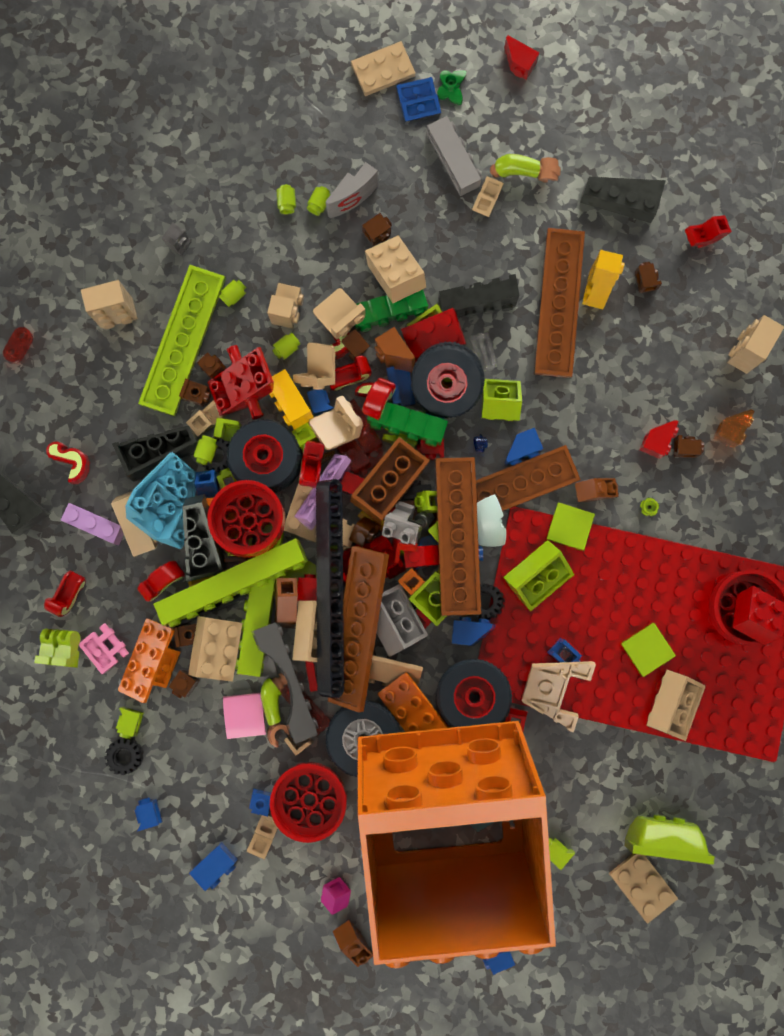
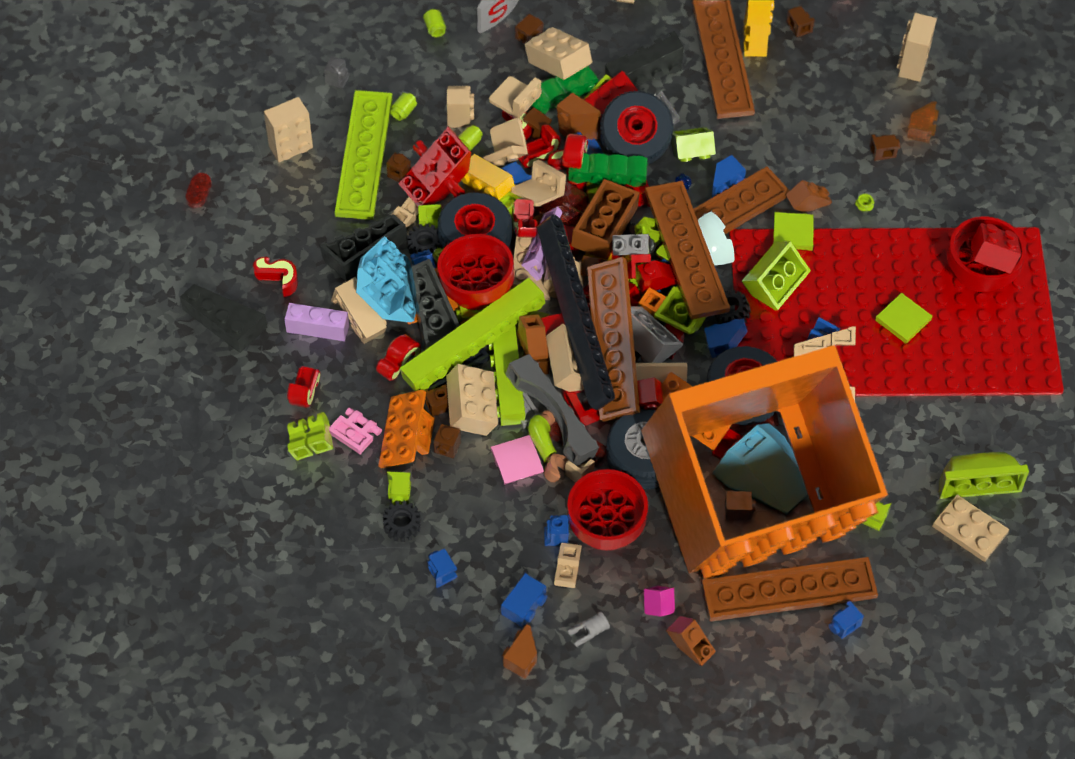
camera: 15 degrees left, 25 degrees down
reddish brown brick [179,378,211,407] -> none
lime brick [193,435,217,465] -> none
lime brick [307,186,331,216] -> none
red slope [639,420,679,459] -> none
tan slope [647,670,705,741] -> none
none -> dark orange slope [502,624,537,679]
none -> light grey hinge [567,612,610,647]
none -> red brick [637,377,663,410]

